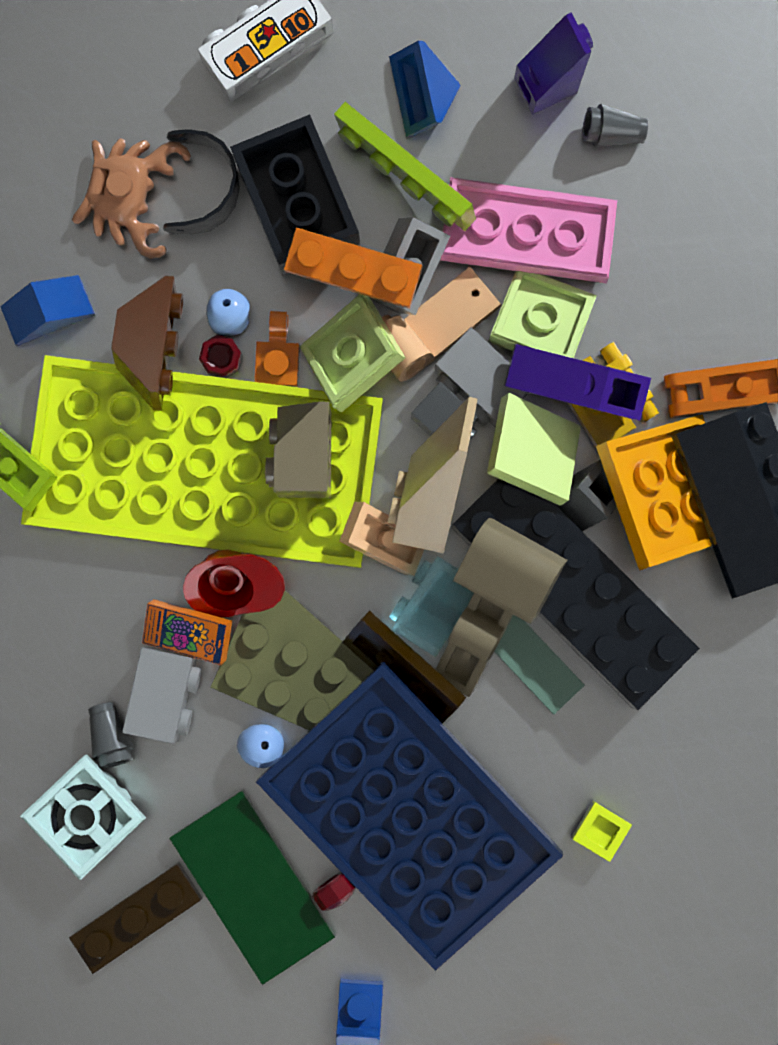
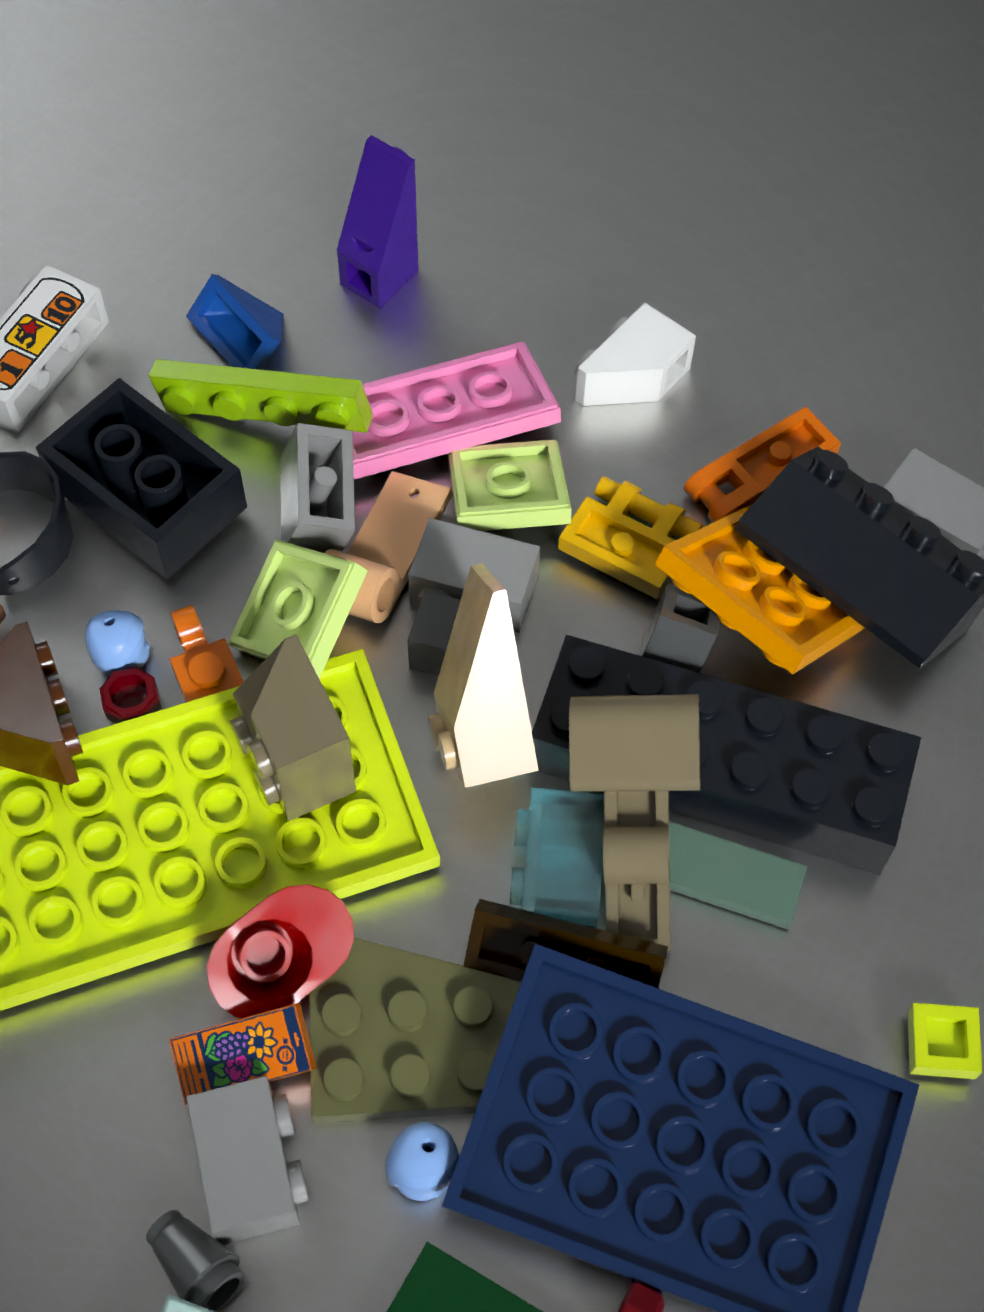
camera: 30 degrees left, 25 degrees down
orange plate [284,227,423,309] -> none
light nougat plate [339,502,424,576] -> none
yellowish green tile [487,393,581,506] -> none
dark purple slope [504,344,651,421] -> none
dark grey cone [583,104,648,147] -> none
none -> white slope [575,303,696,406]

